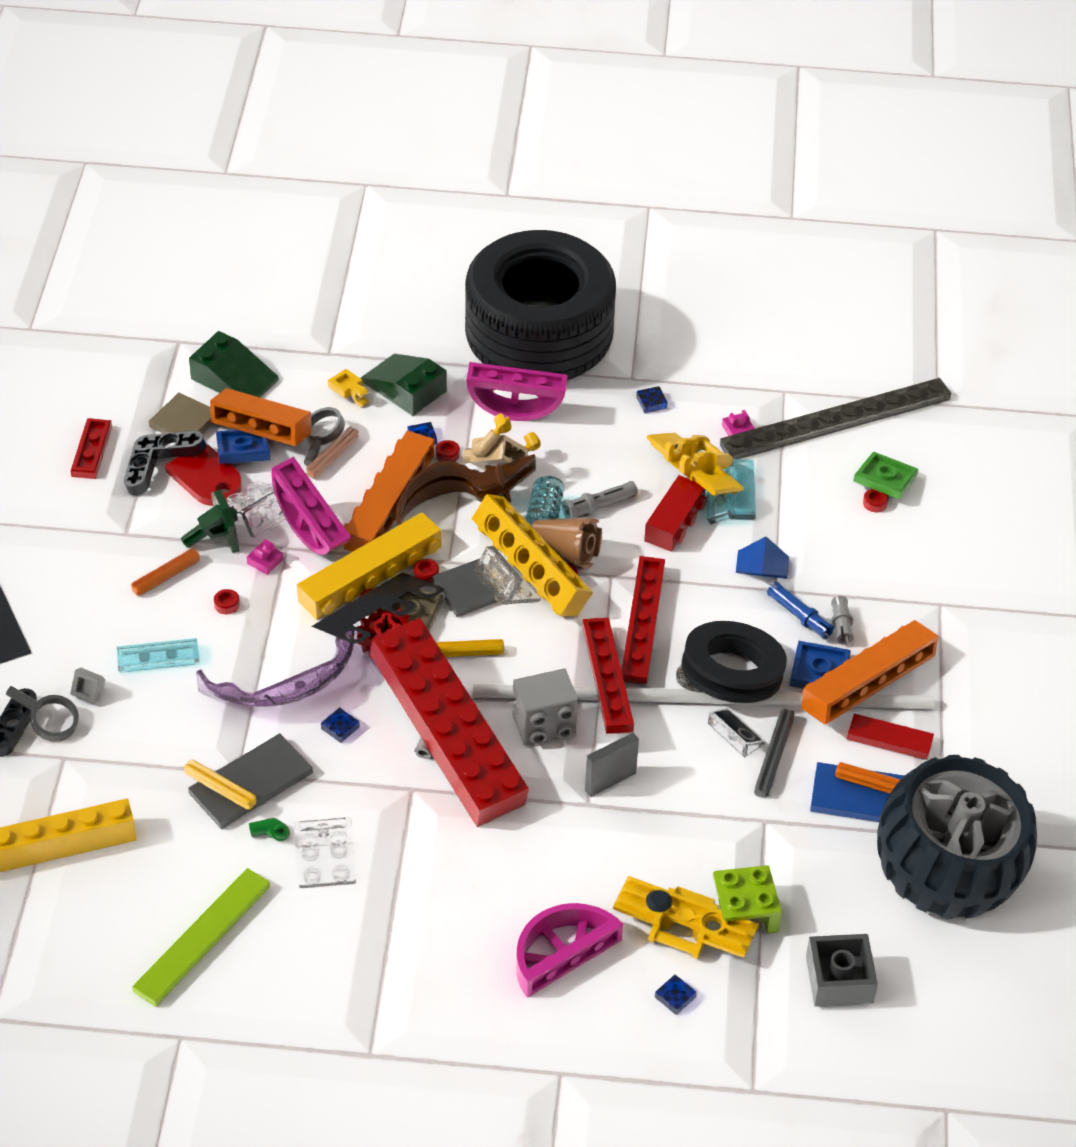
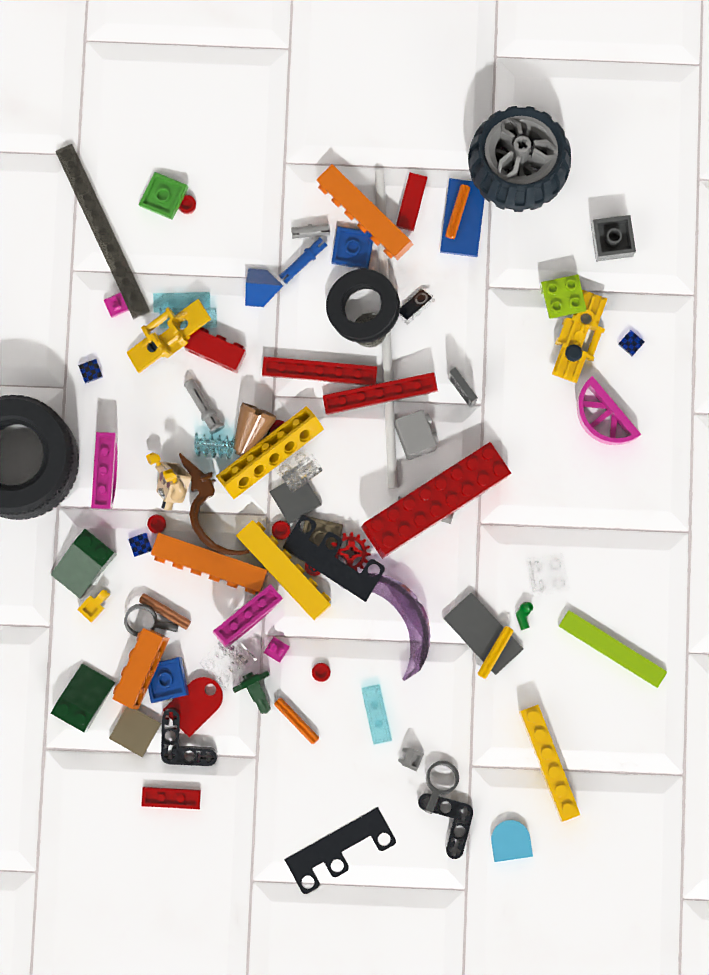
camera: 90 degrees left, 35 degrees up
clear blue tile [320,707,360,743] -> none
yellow axle [436,639,504,657] -> none
dark grey axle [754,708,795,798] -> none

